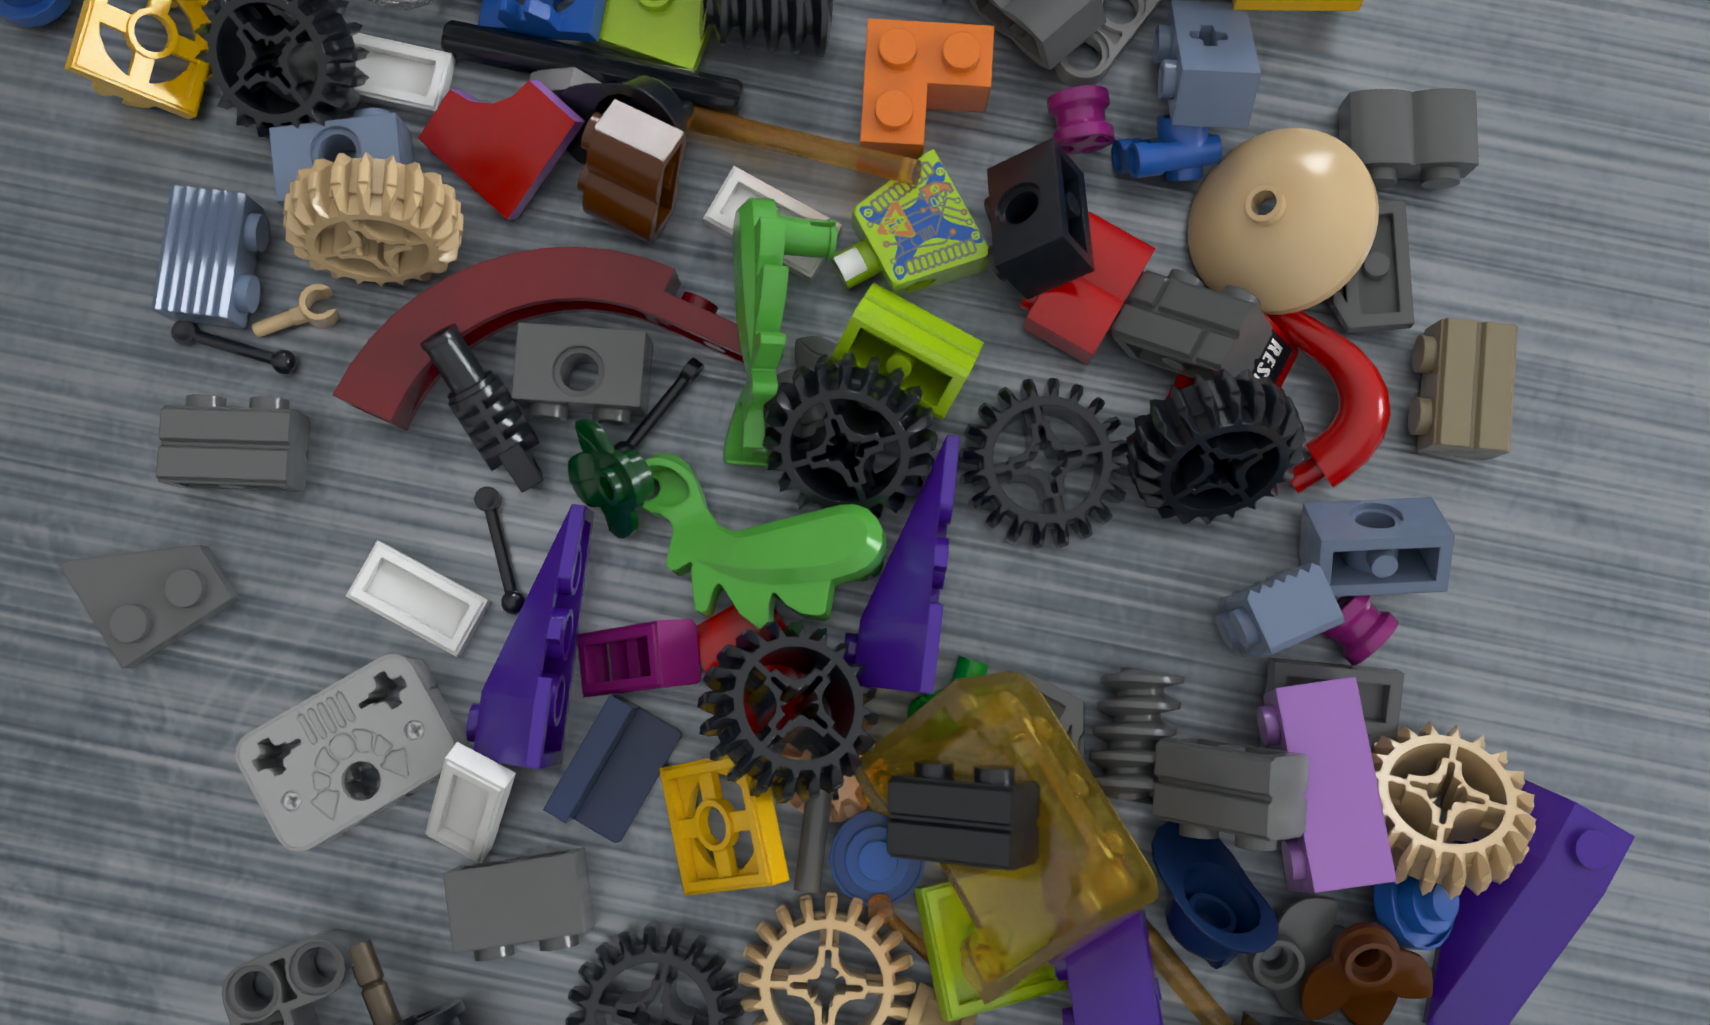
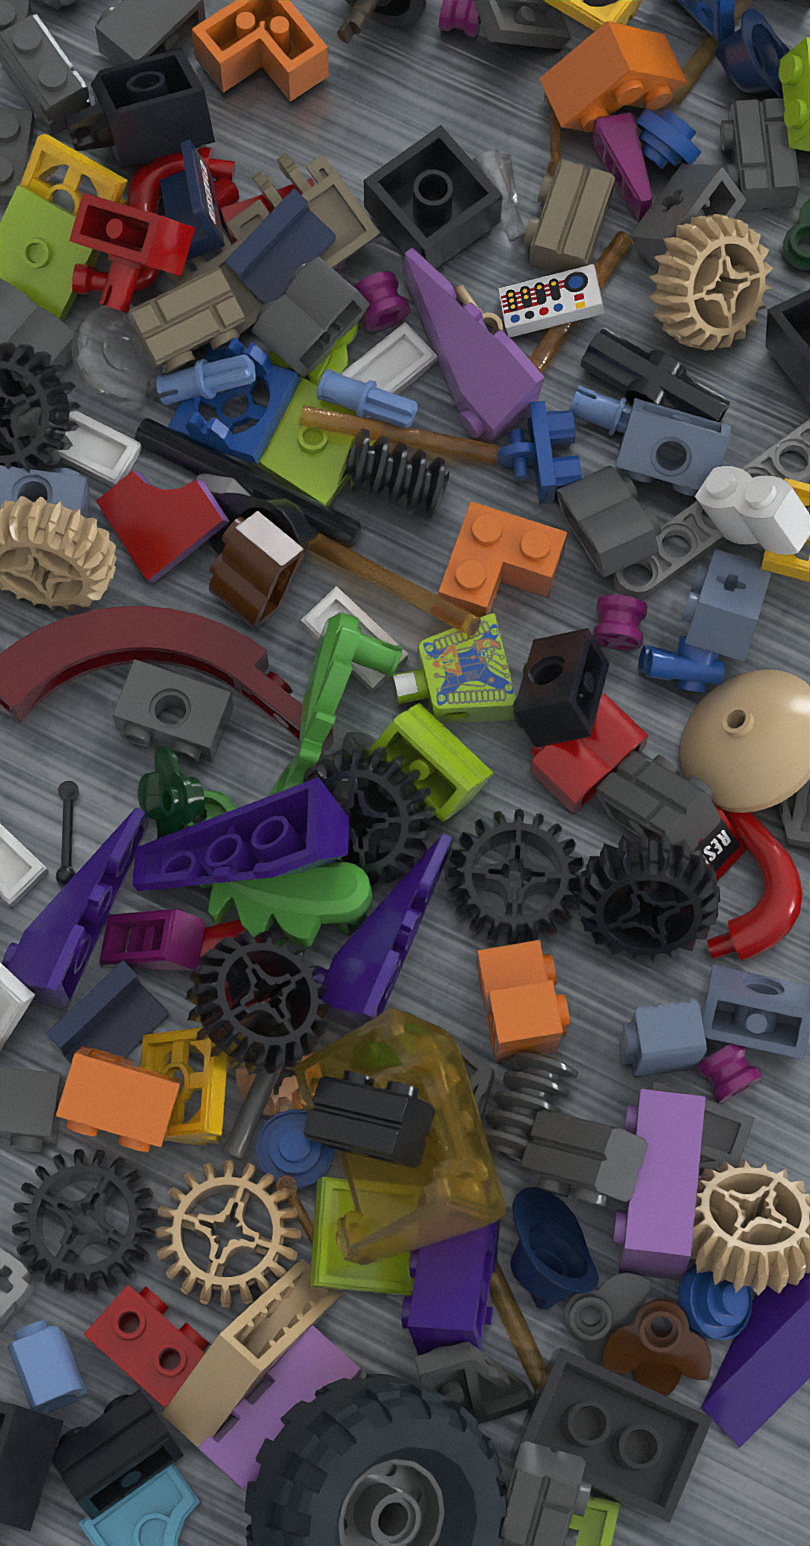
camera: 15 degrees right, 10 degrees down
black hinge [420,323,544,493] -> none
black hinge [614,357,704,452] -> none
none -> orange brick [56,1045,182,1152]
none -> dark purple wedge [132,777,349,891]
none -> orange brick [476,940,570,1063]

